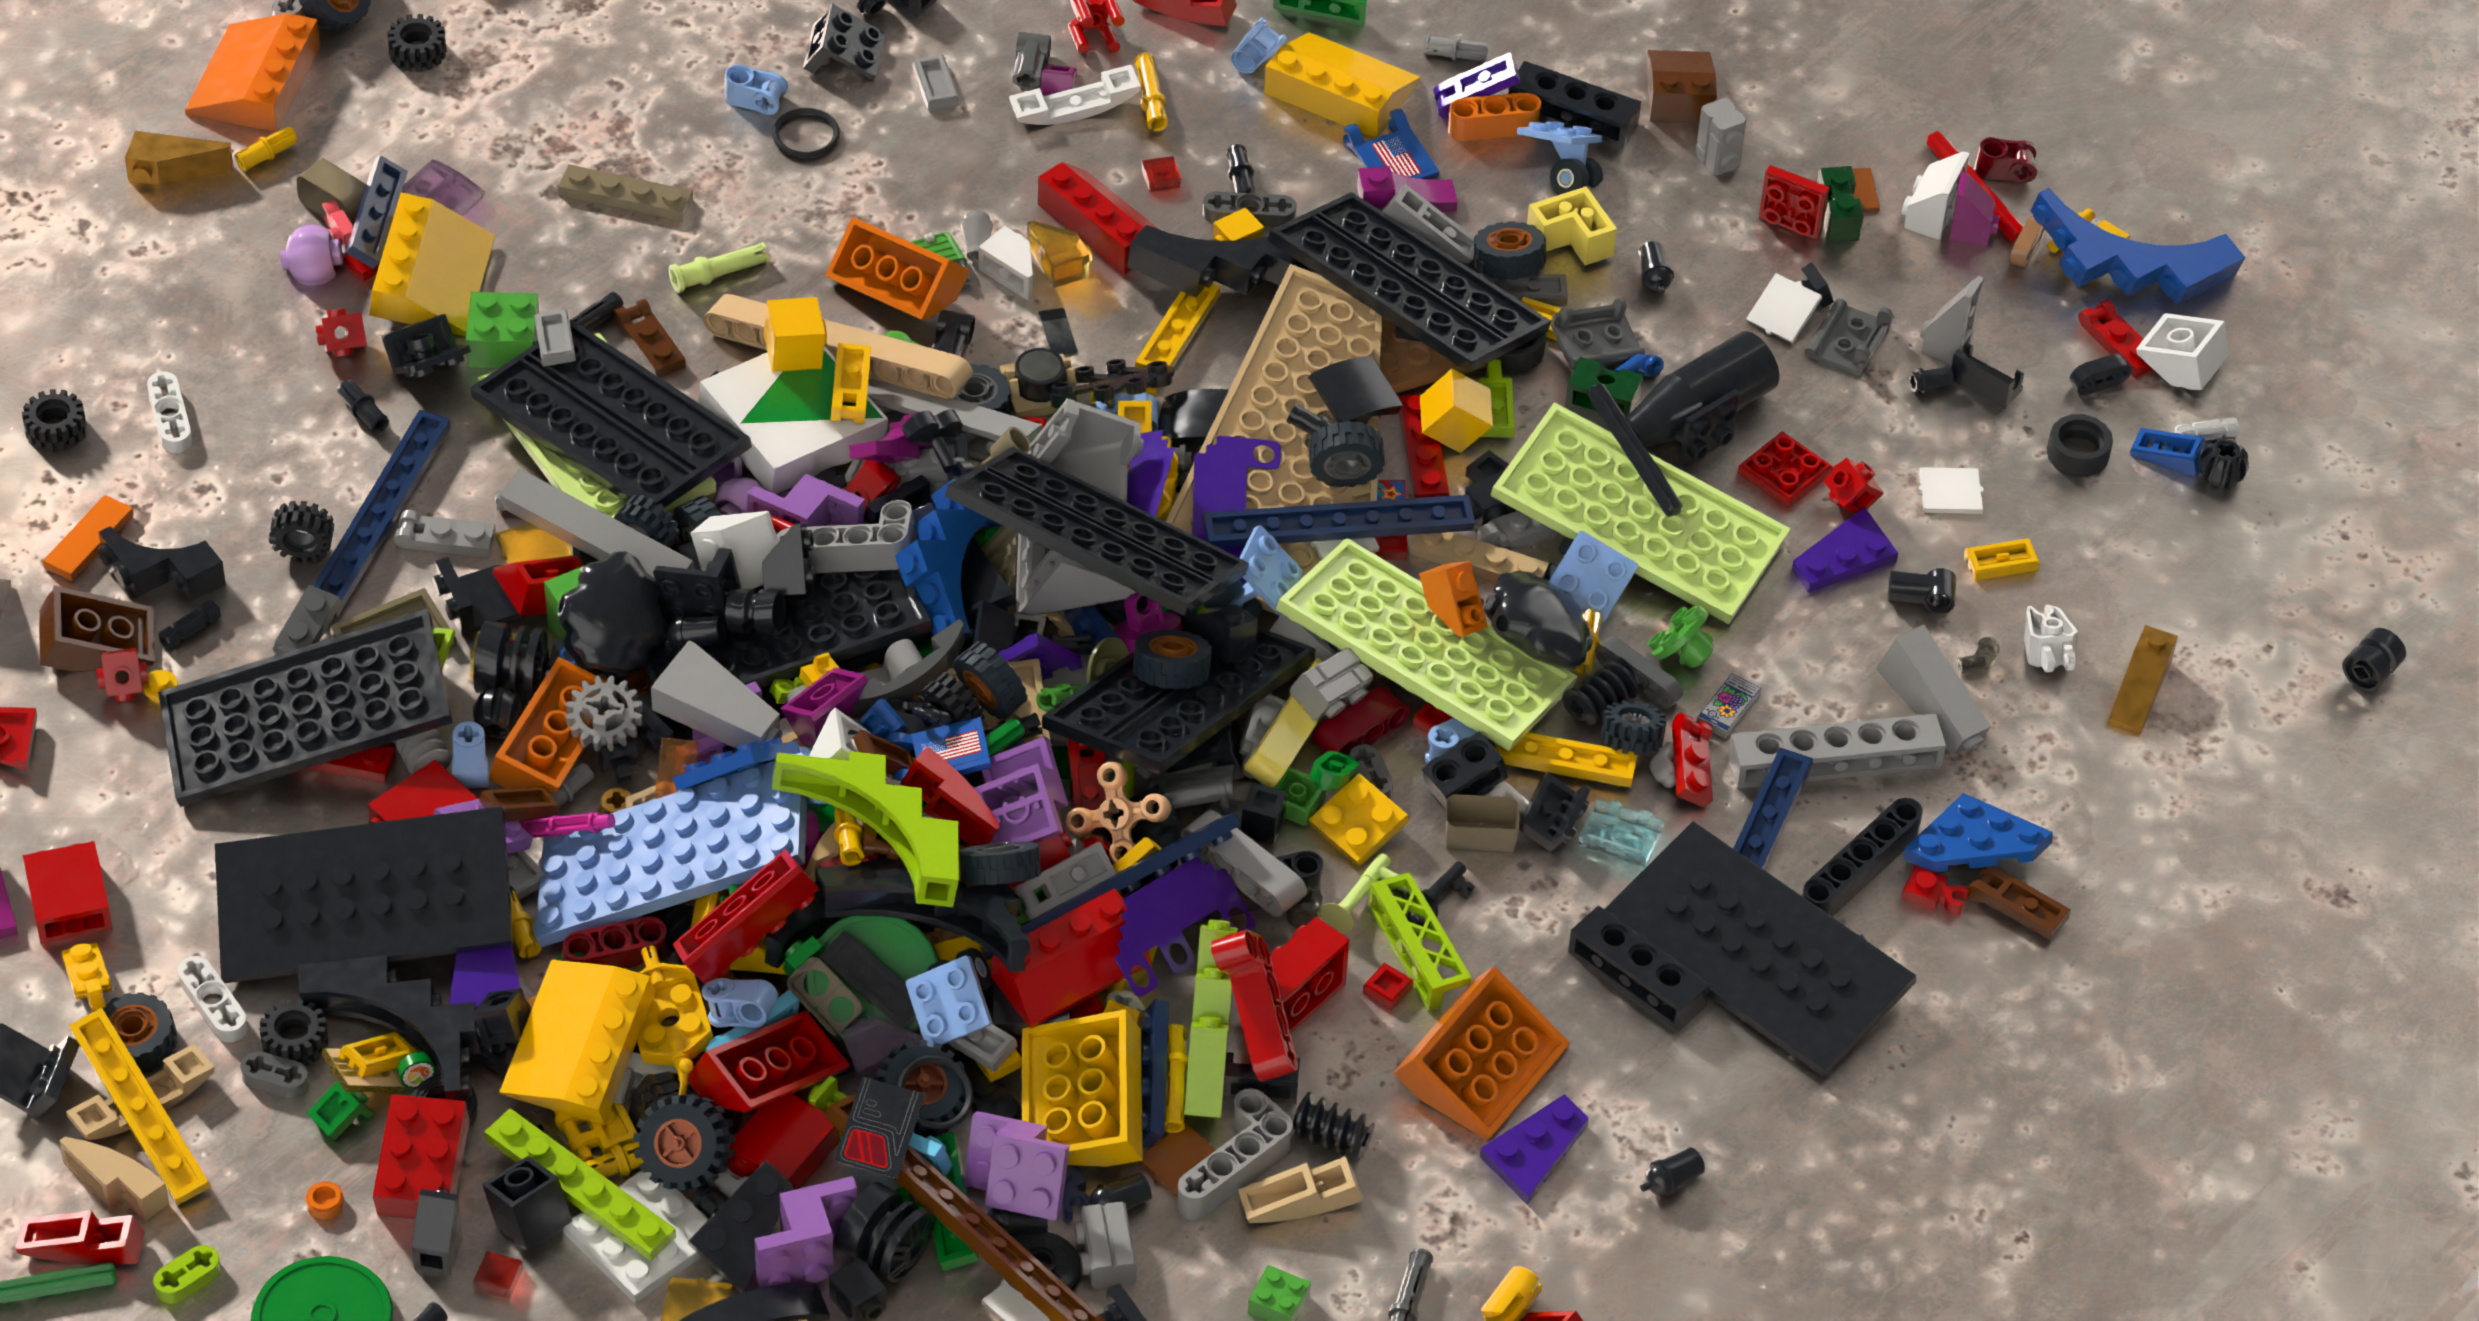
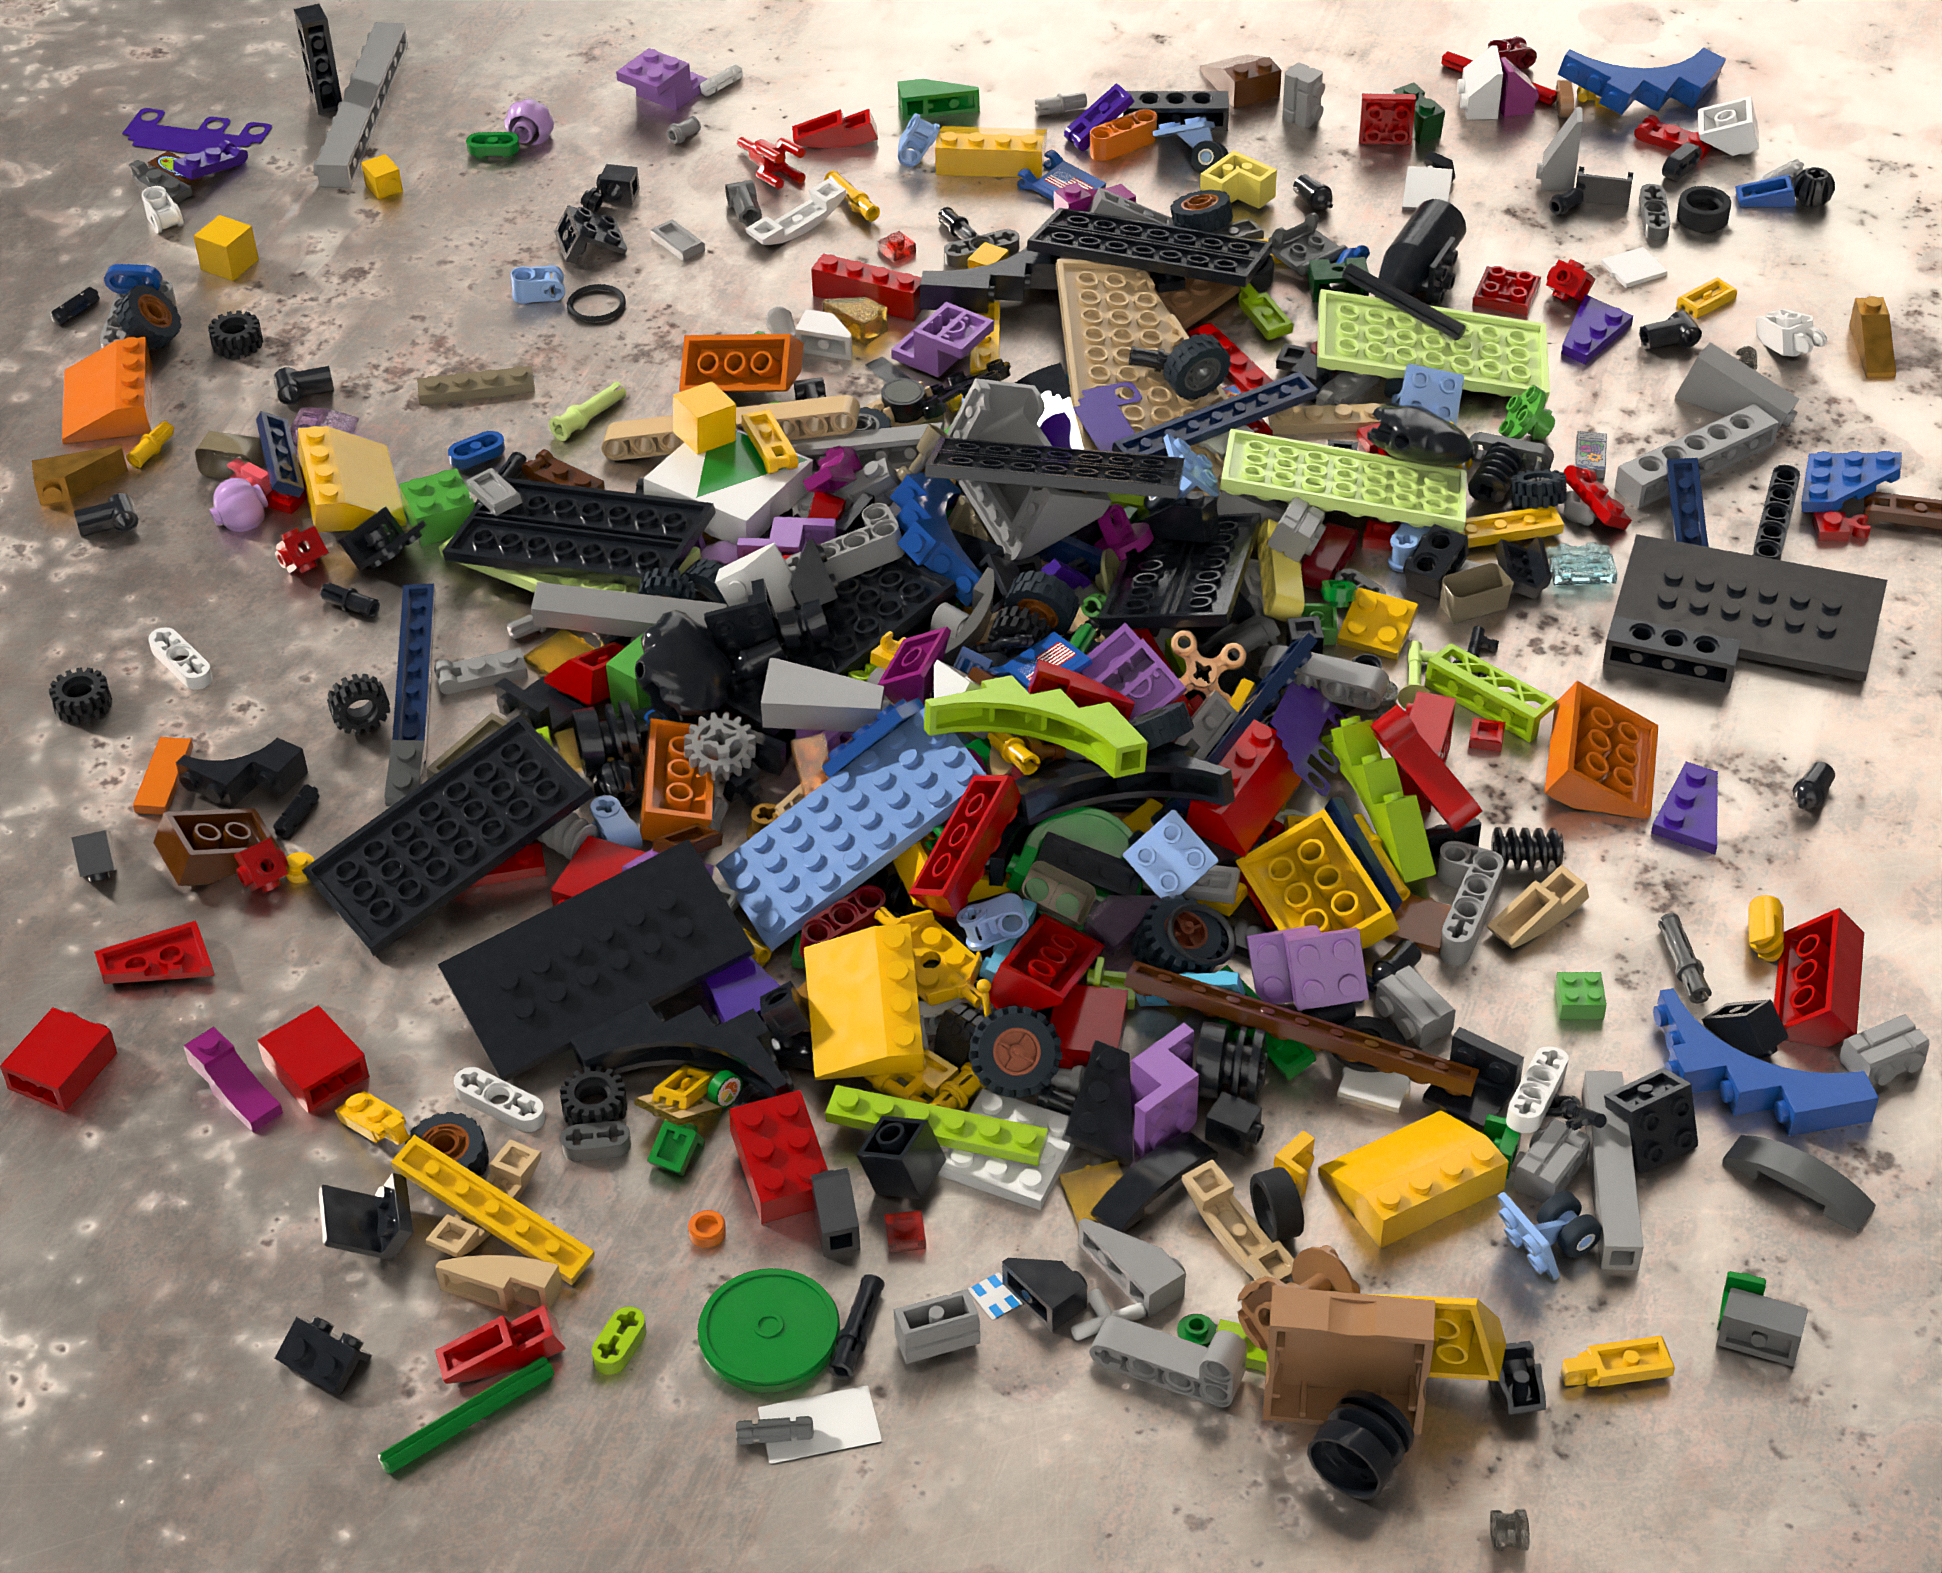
camera: 20 degrees left, 5 degrees down
dark pink piece [518,812,616,838] -> none
black sticker [834,1077,925,1178] -> none
black piece [901,409,974,482] -> none
magenta slope [1040,64,1077,95] -> none
black wheel [1133,629,1212,689] -> none
black slope [1308,356,1403,425] -> none
orange slope [1419,561,1488,637] -> none
yellow head [1420,369,1493,453] -> none
dark grey piece [1805,299,1894,376] -> none
none -> black piece [74,493,138,537]
none -> black piece [274,366,334,405]
none -> blue plate [448,431,505,470]
none -> medium lavender bracket [891,302,994,377]
none -> dark grey beam [1639,184,1671,240]

